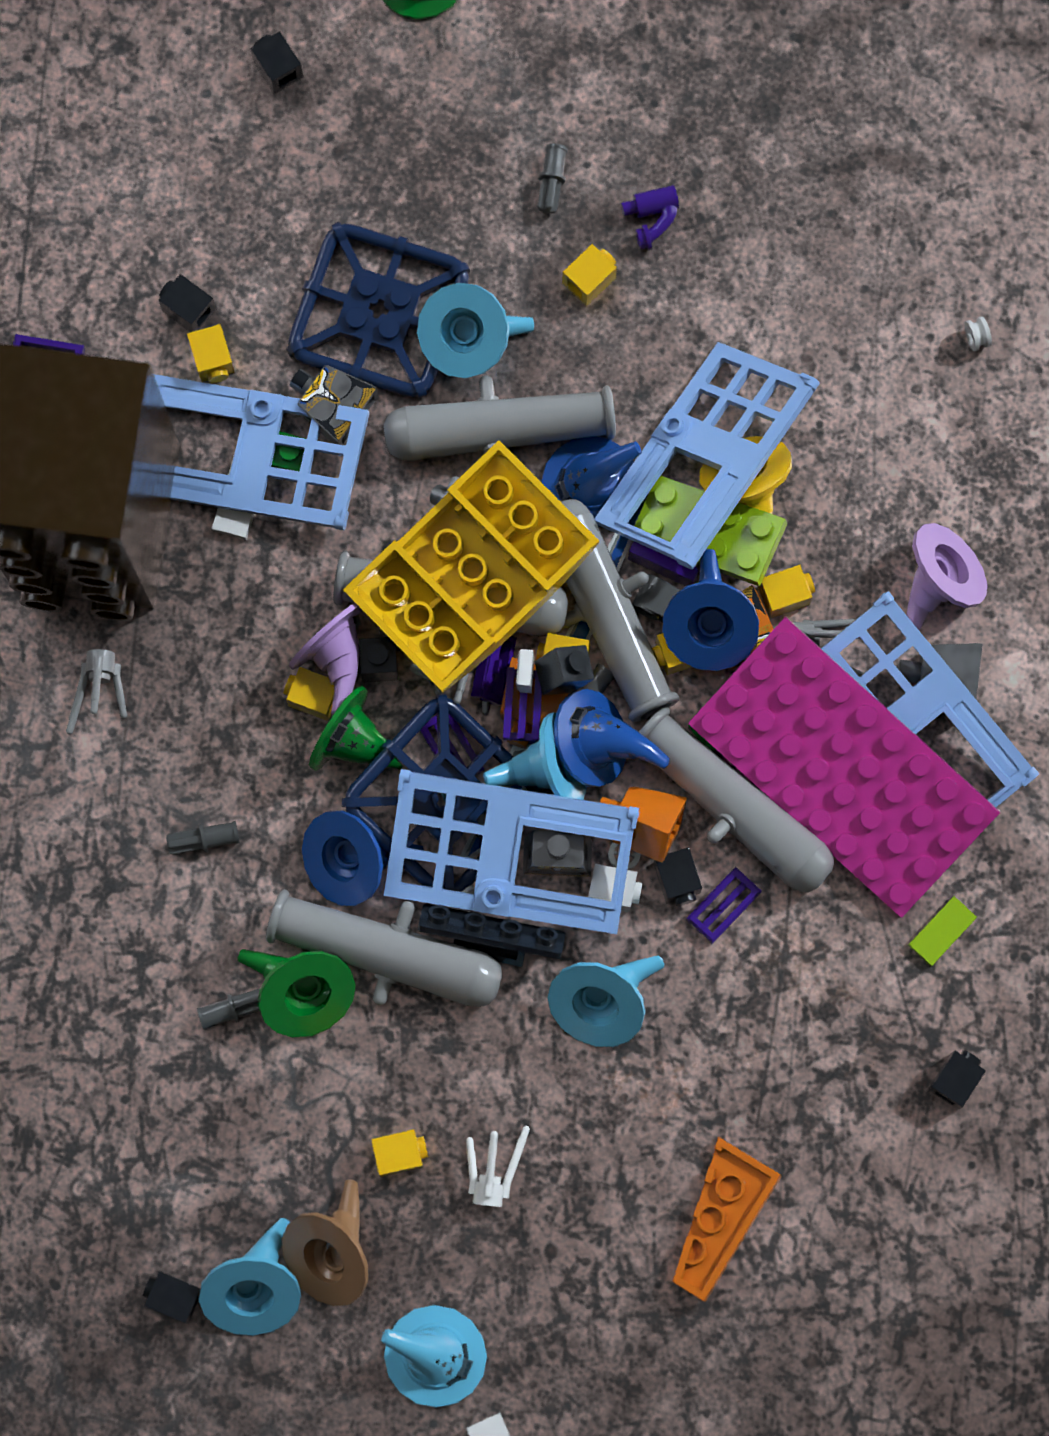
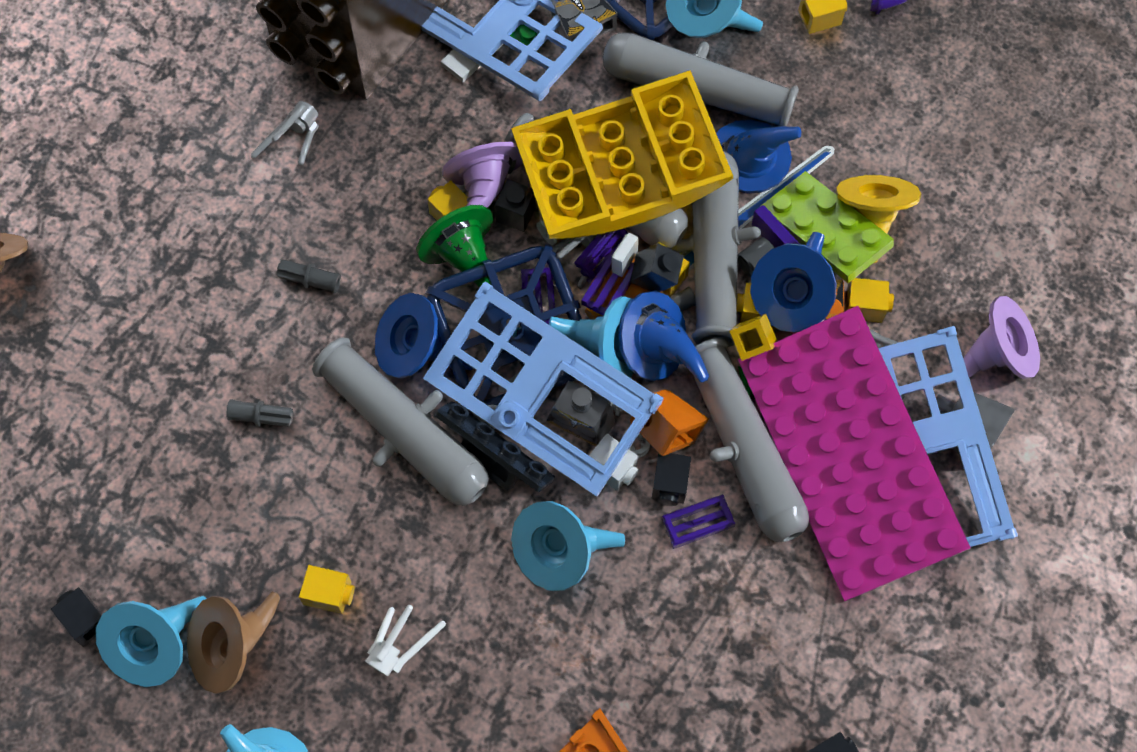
camera: 25 degrees right, 10 degrees down
green piece [237,949,356,1038] -> none
light blue door [595,342,820,569] -> none
lime piece [908,896,977,967] -> none
white bush [964,316,992,351] -> none
none -> yellow brick [730,313,777,361]

